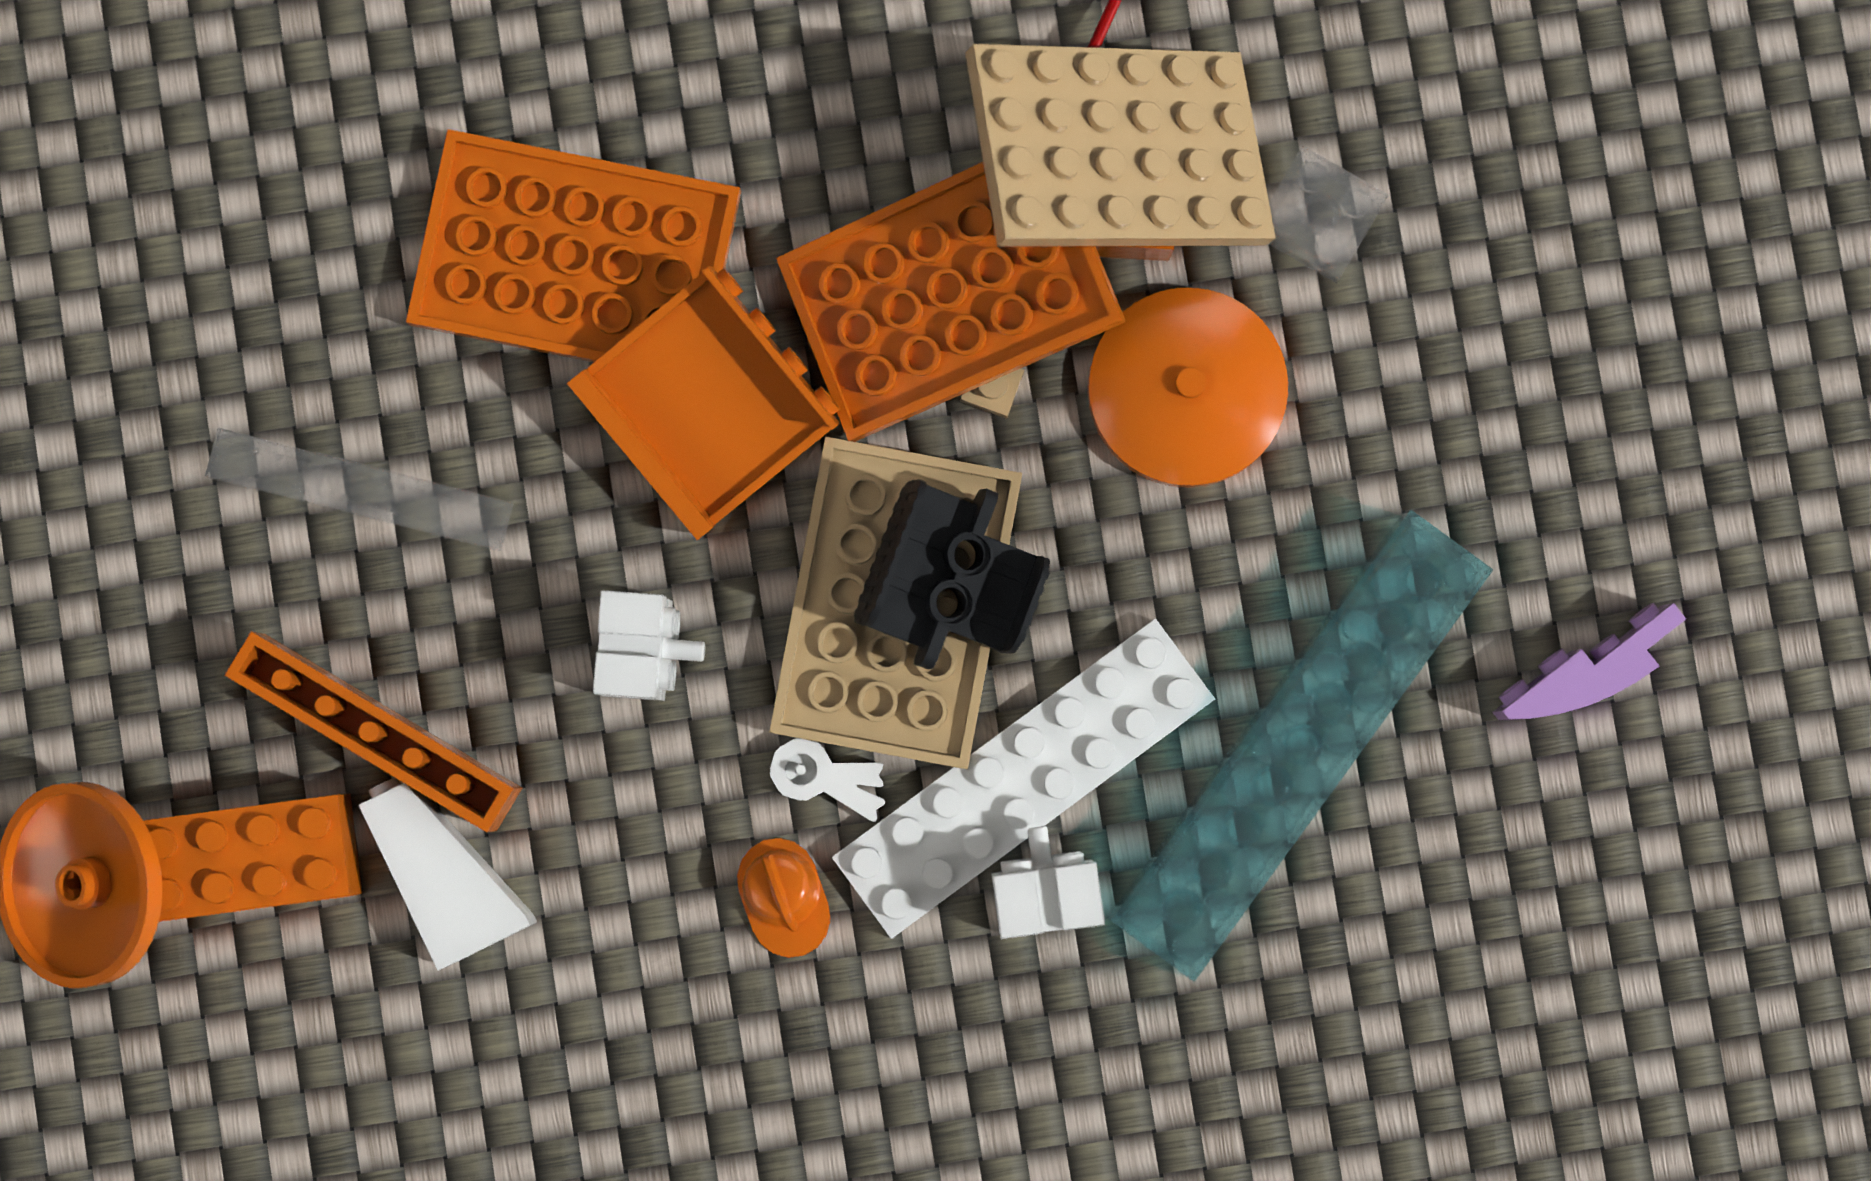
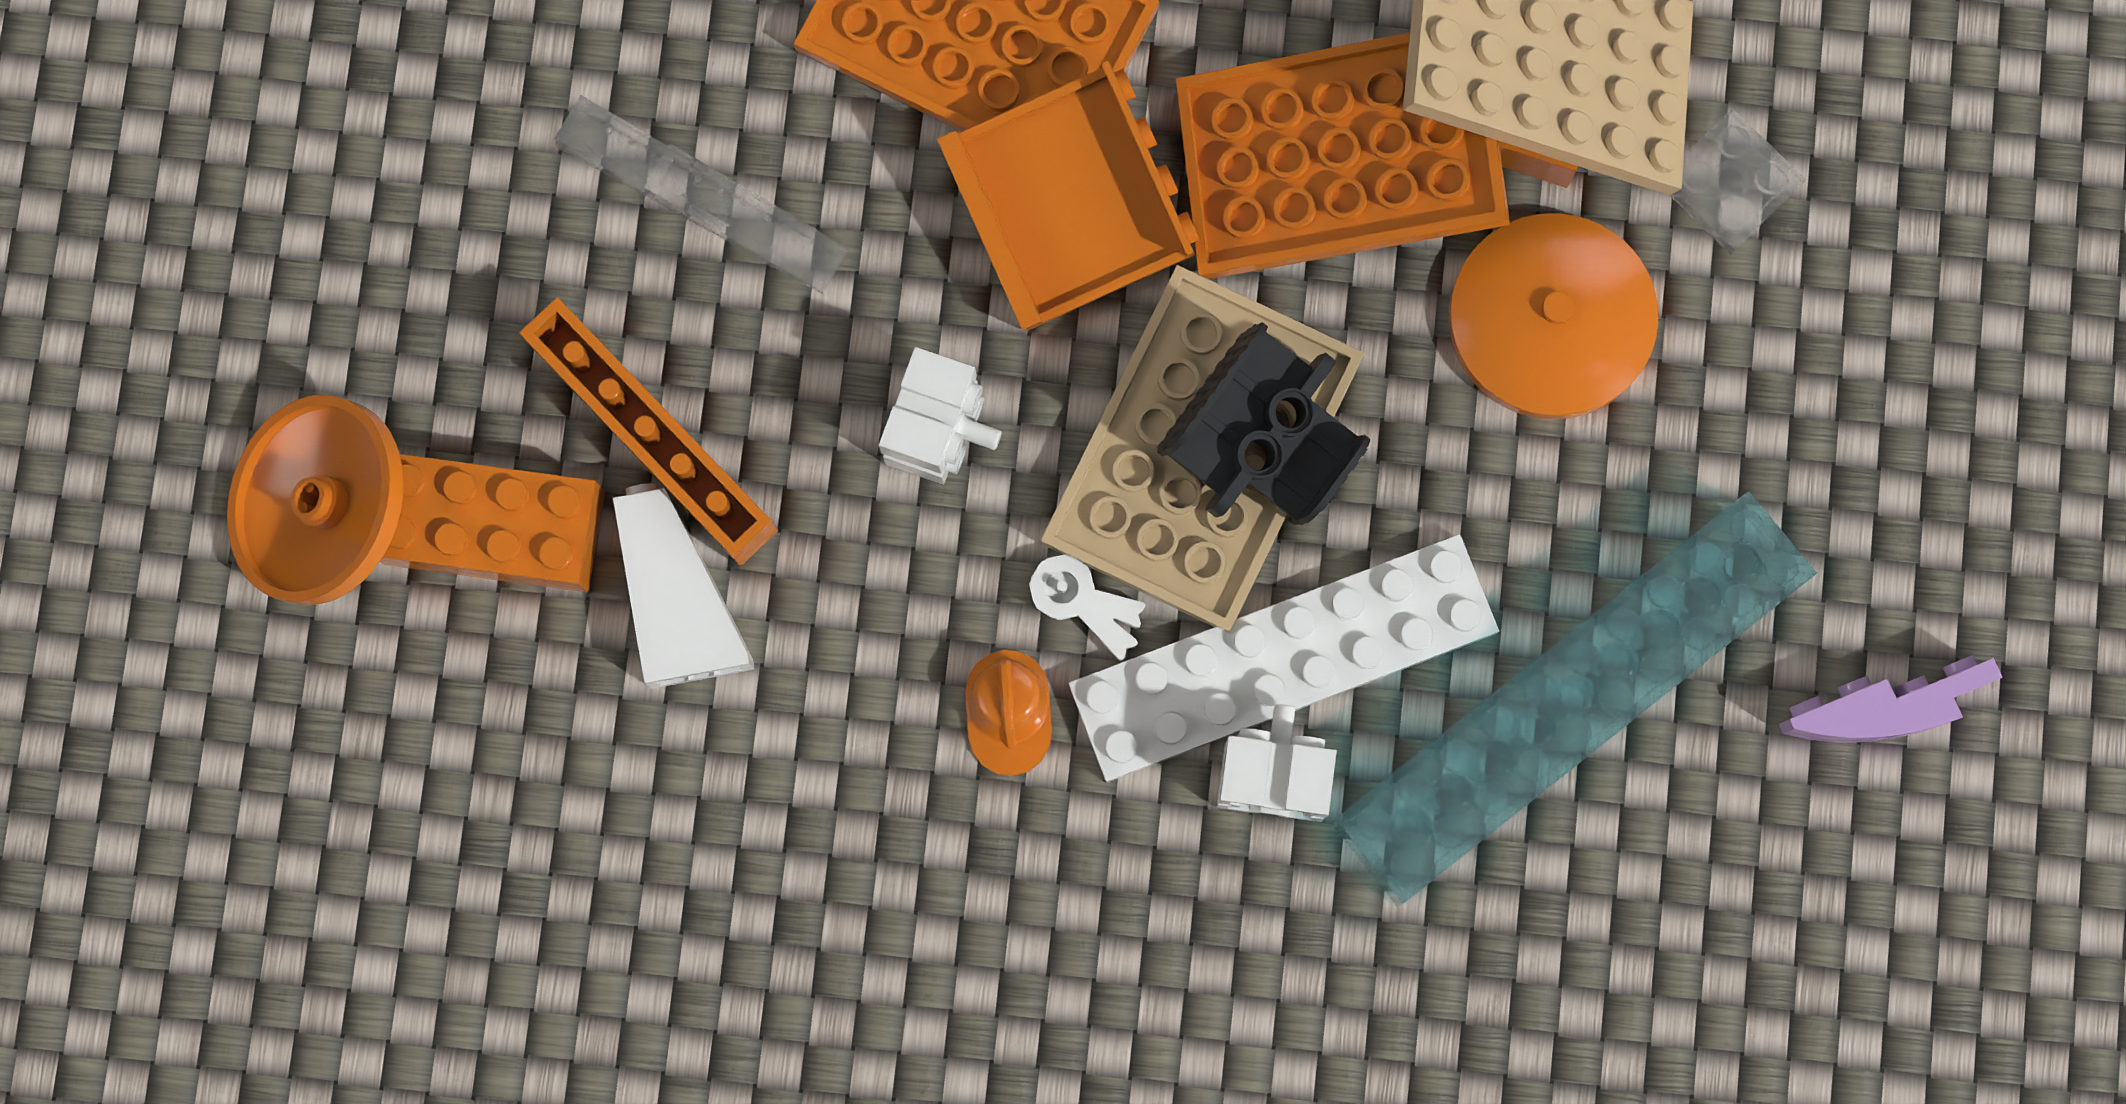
camera: 20 degrees right, 5 degrees down
tan plate [960,369,1024,419] -> none

